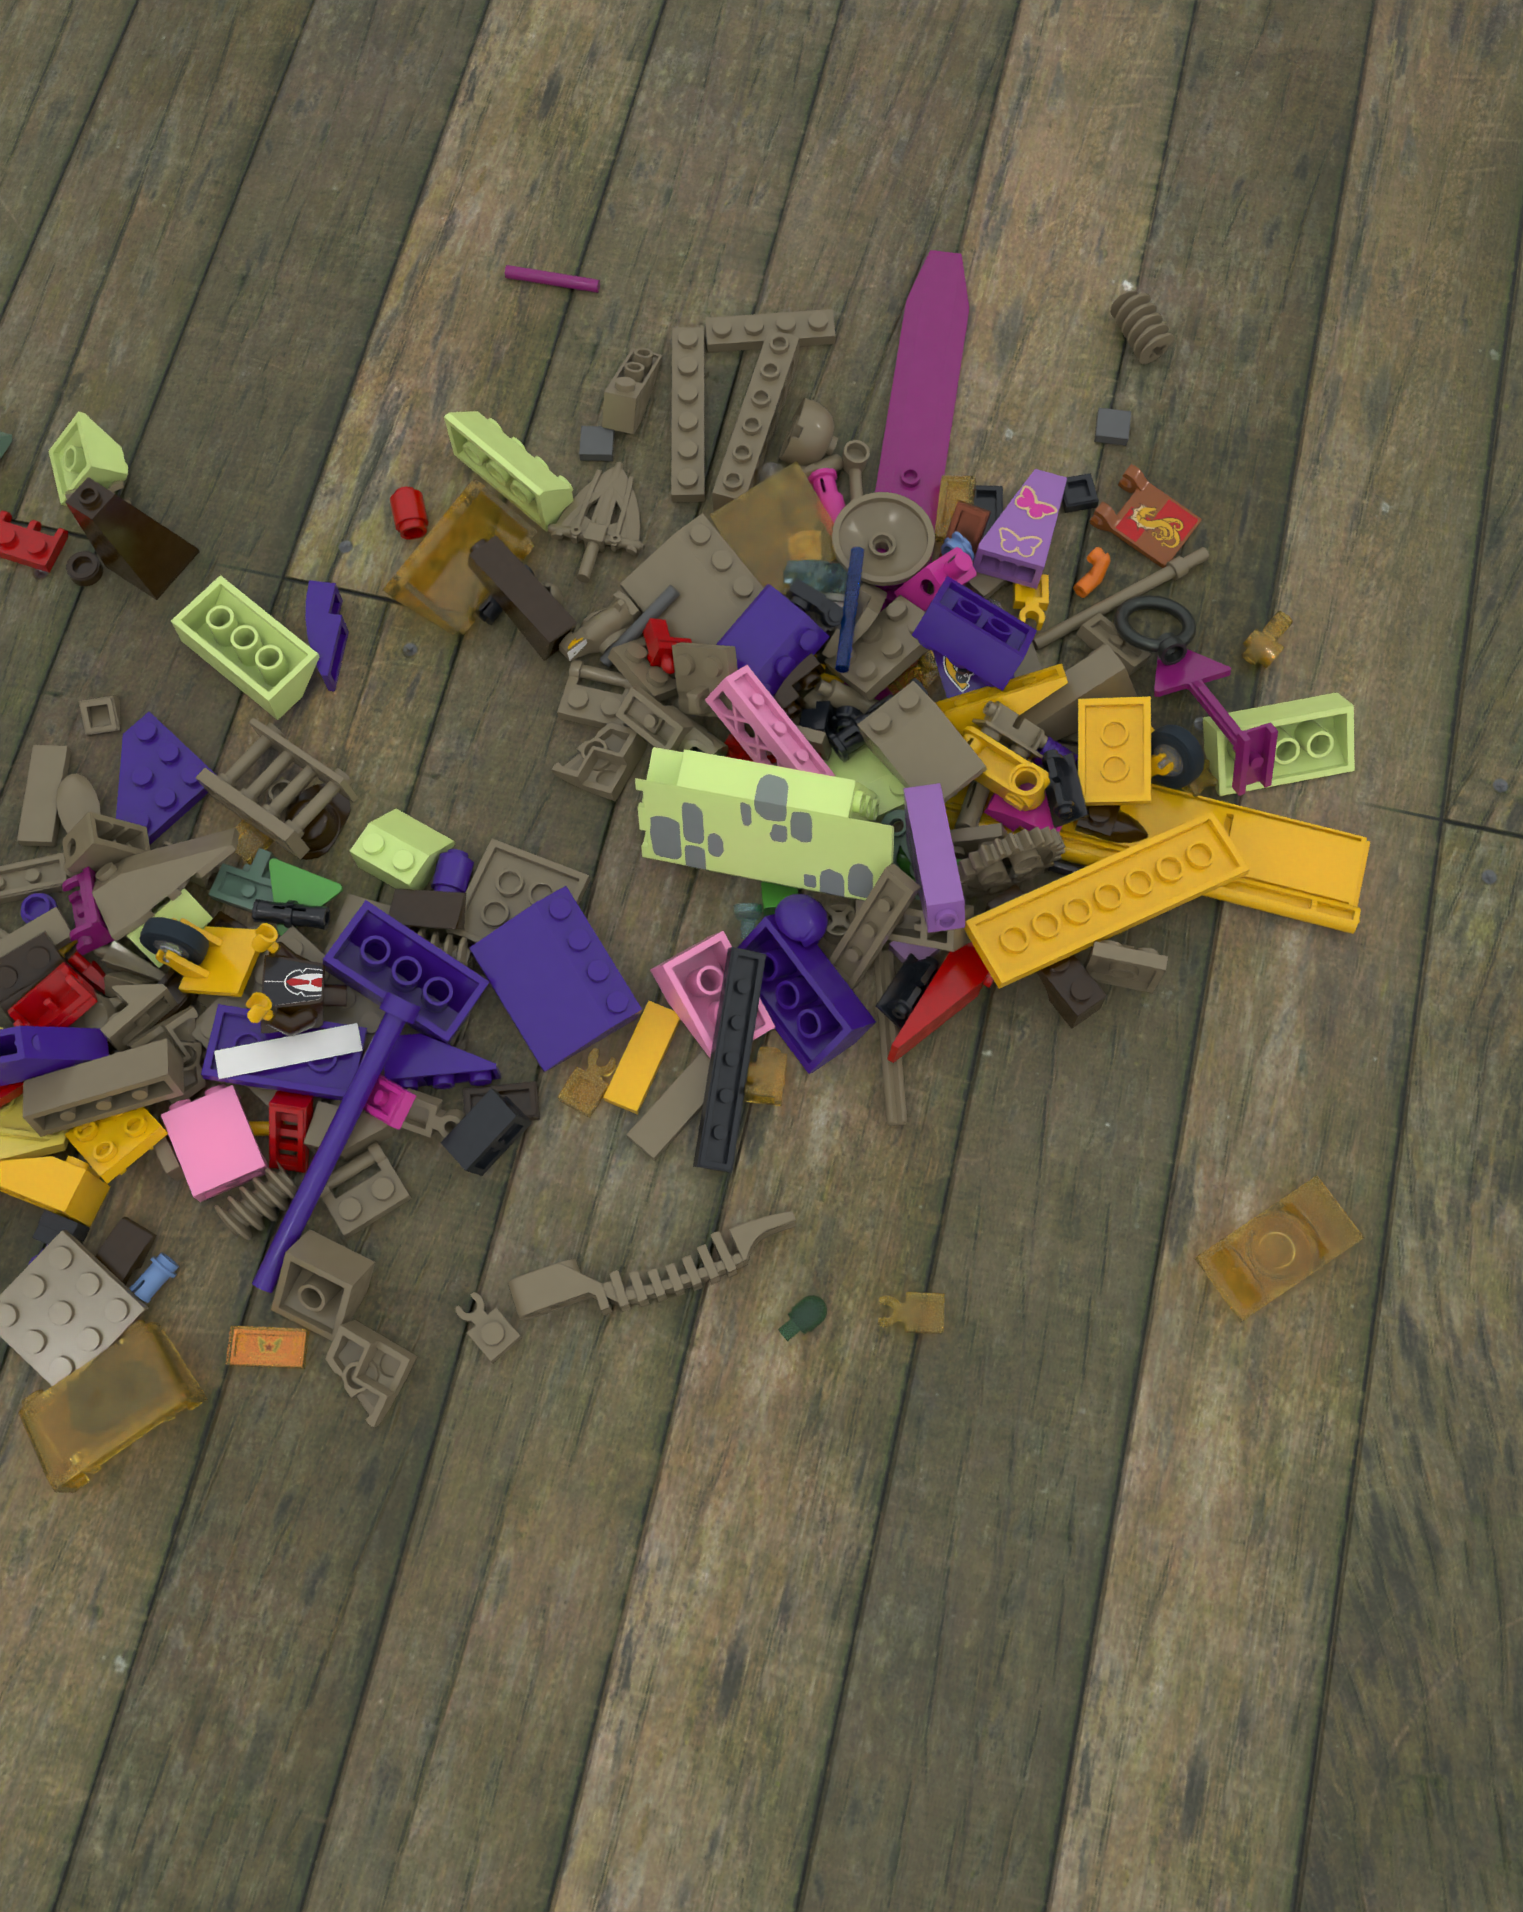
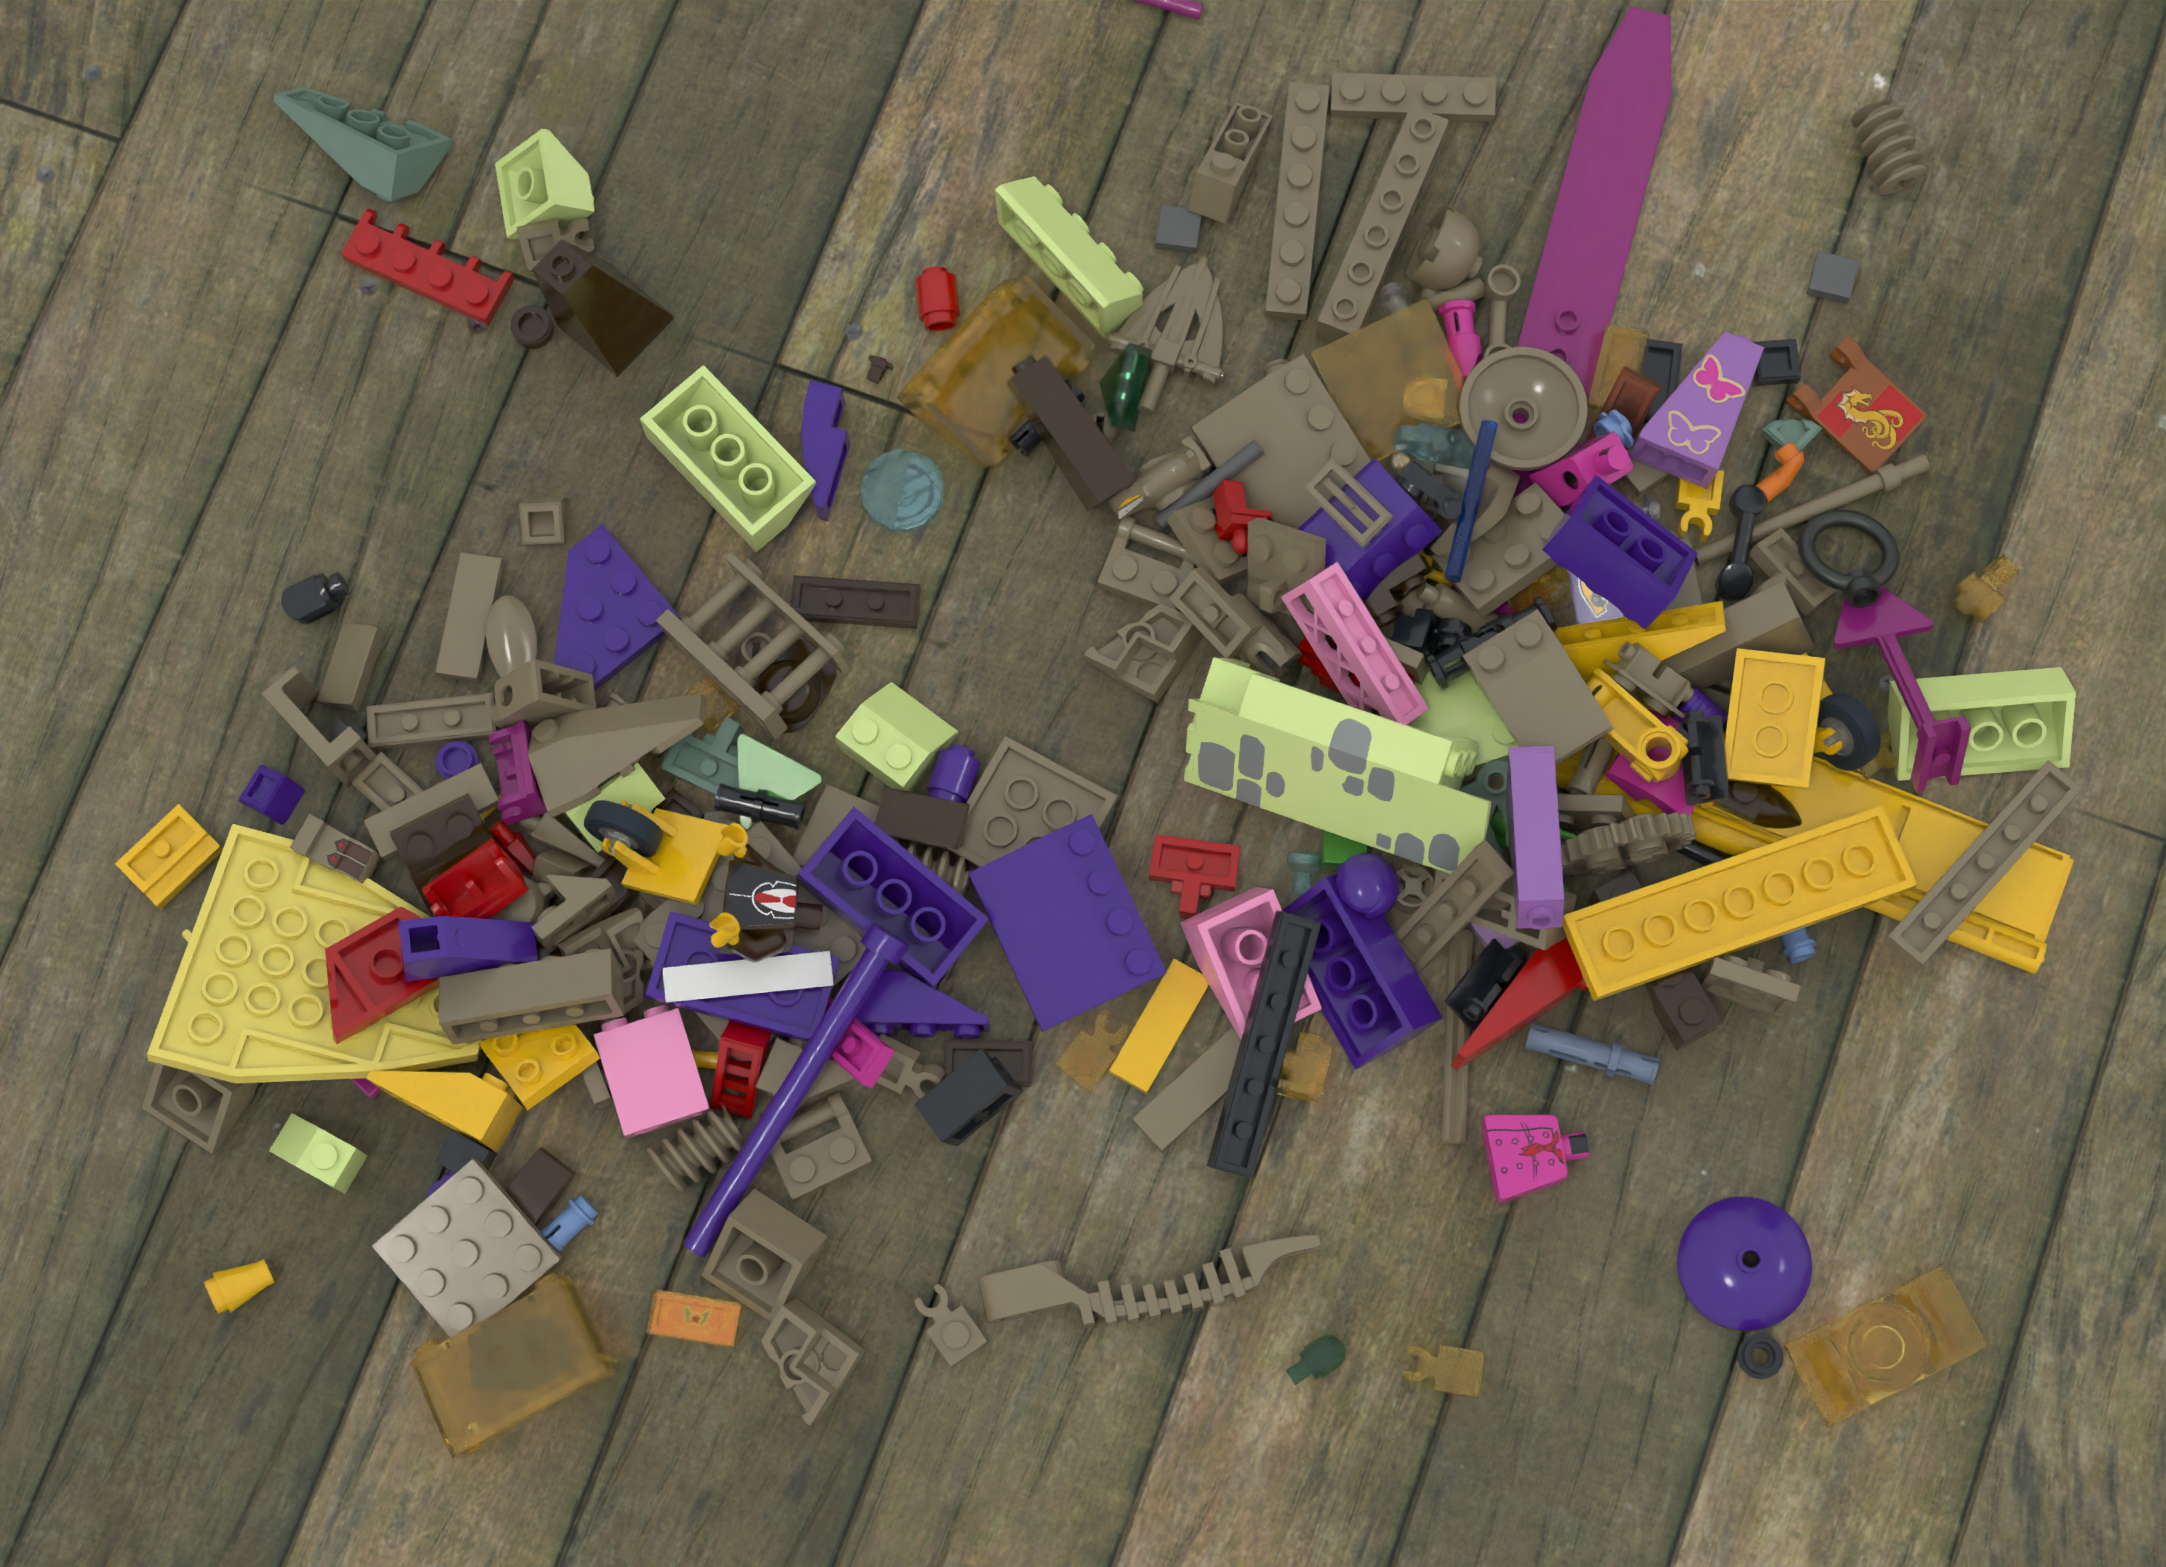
camera: 10 degrees right, 5 degrees up
none -> dark brown tile [790,575,921,629]
none -> clear light blue tile [860,449,945,533]
none -> dark brown piece [866,354,894,384]
none -> clear green slope [1099,343,1152,432]
none -> red hinge [1149,834,1241,919]
none -> dark tan tile [1302,457,1395,549]
none -> dark pink torso [1480,1115,1589,1205]
none -> sand blue pin [1525,1022,1660,1085]
none -> dark purple dish [1677,1197,1812,1331]
none -> black bar [1715,485,1767,601]
none -> black plate [1737,1334,1783,1379]
none -> sand green tile [1761,419,1822,452]
none -> medium blue pin [1780,927,1817,964]
none -> dark tan plate [1884,760,2082,970]

